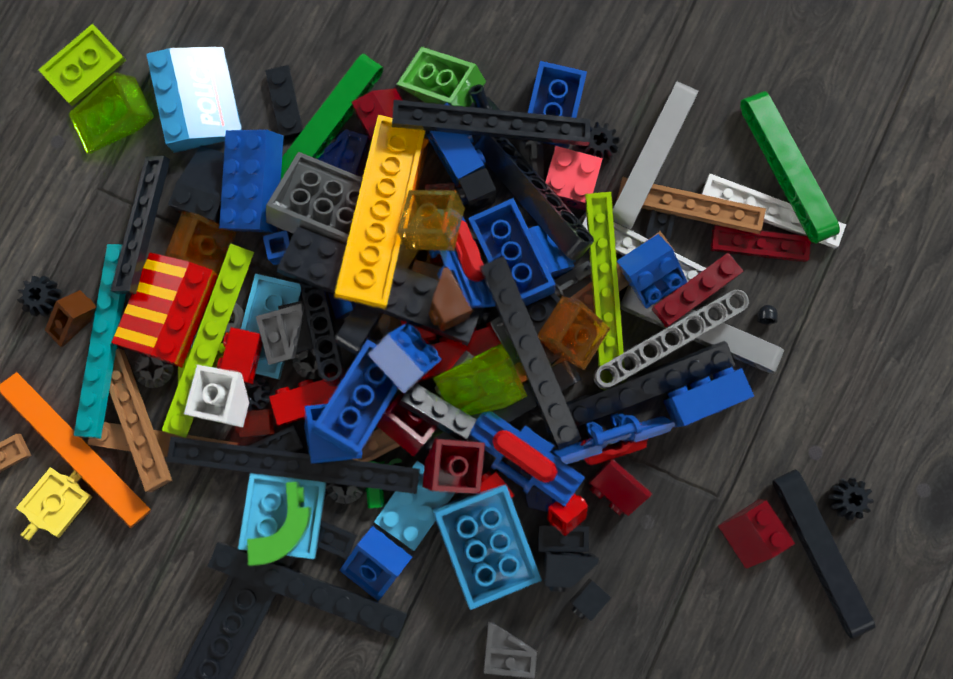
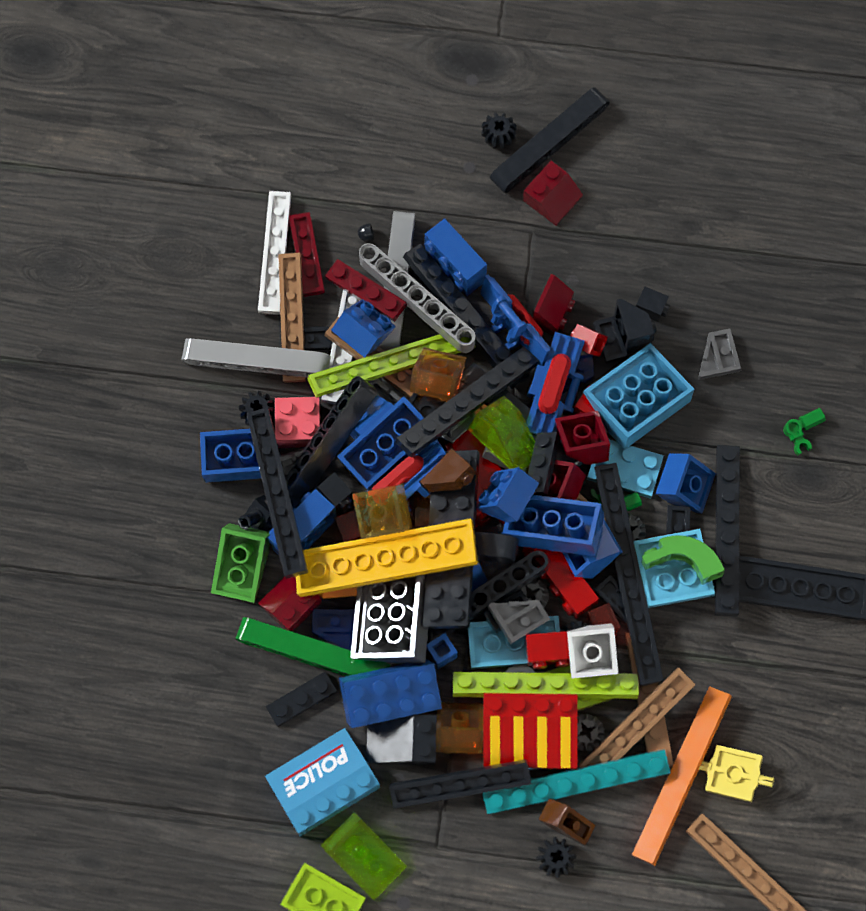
camera: 105 degrees left, 10 degrees down
beam [740,91,840,244] -> none

